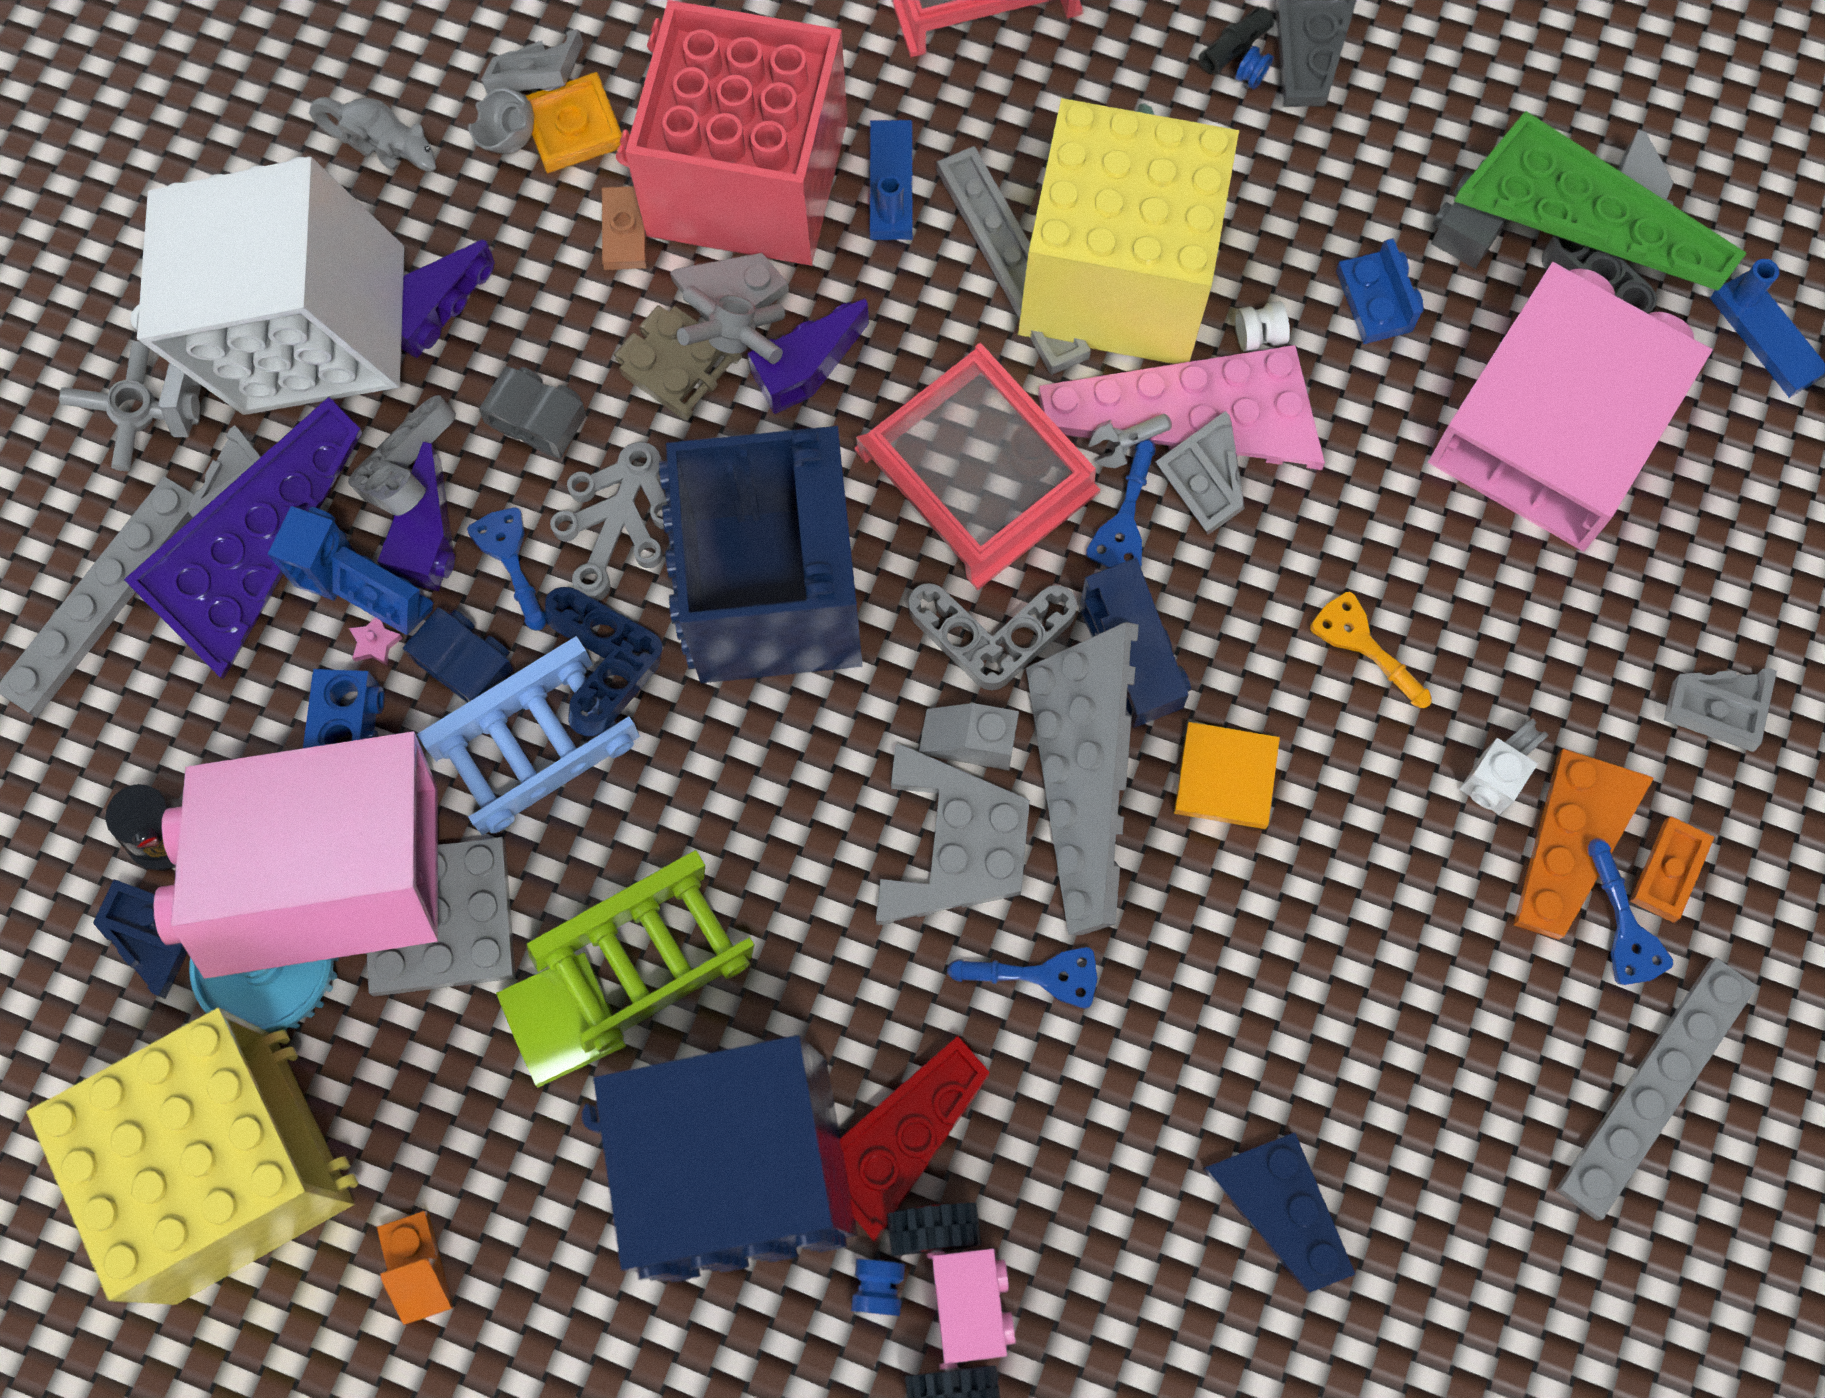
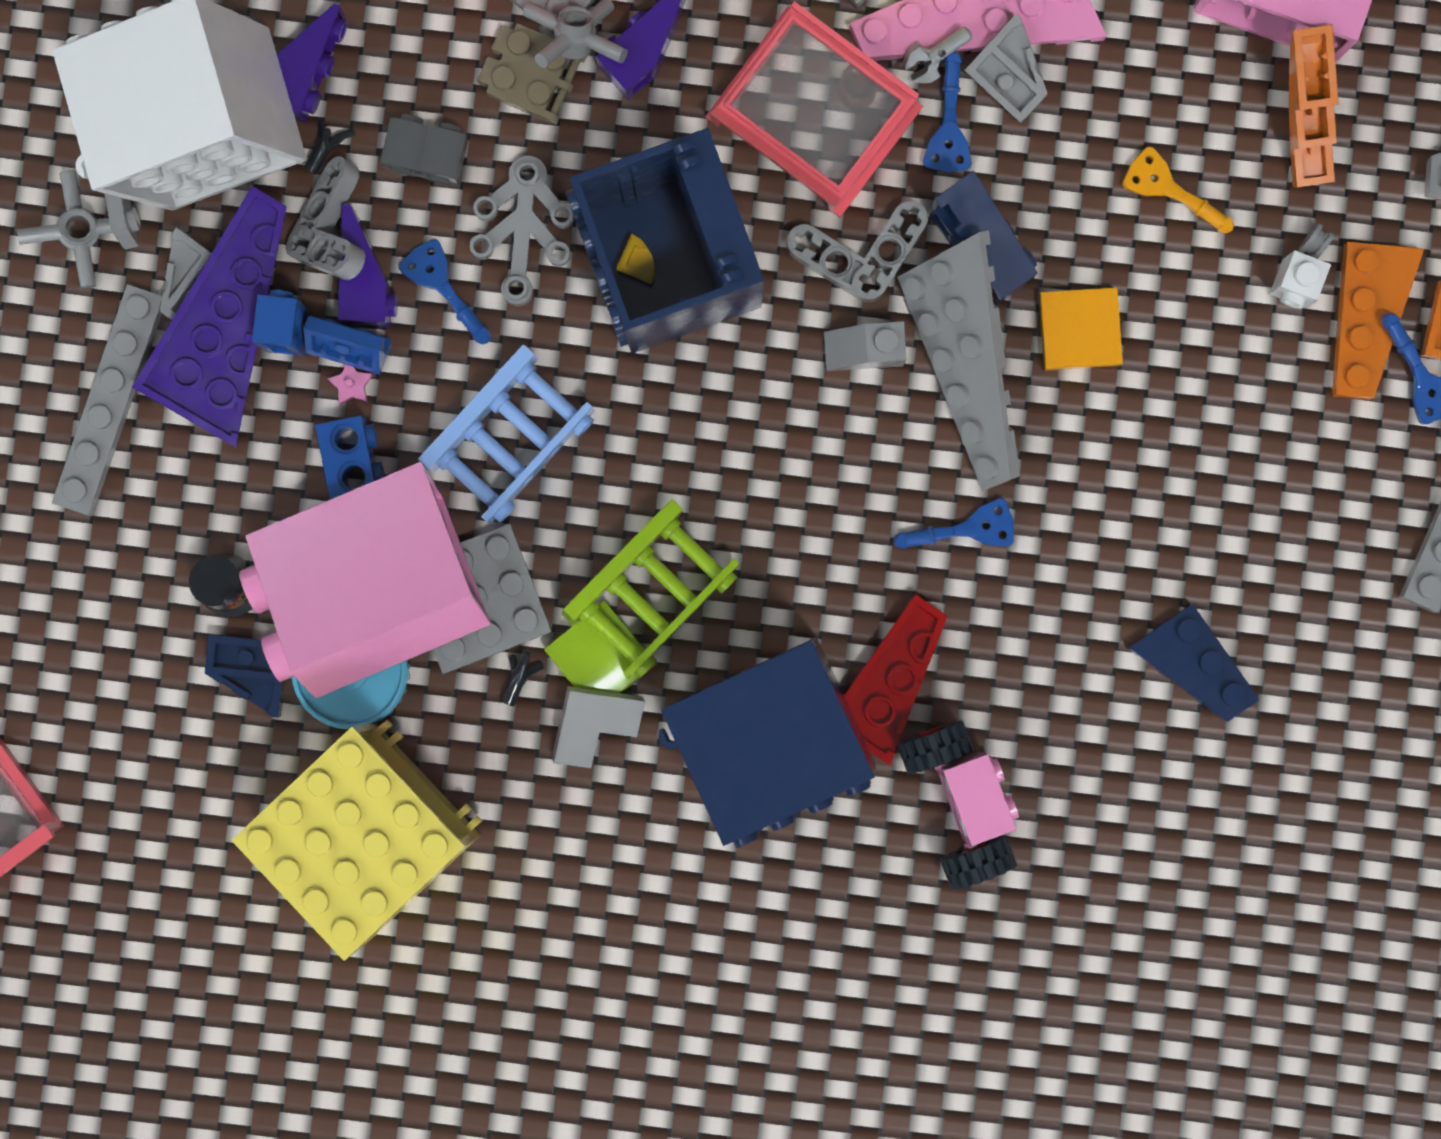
camera: 15 degrees left, 15 degrees up
orange slope [377,1211,454,1325] -> none
dark blue brick [402,607,513,703] -> none
dark blue beam [545,587,662,736] -> none
blue wheel [851,1259,905,1316] -> none
light grey wing [876,744,1030,925] -> none
none -> black bar [303,121,355,175]
none -> black bar [500,650,544,707]
none -> light grey tile [552,686,645,768]
none -> yellow tile [616,234,655,286]
none -> orange slope [1289,24,1339,187]

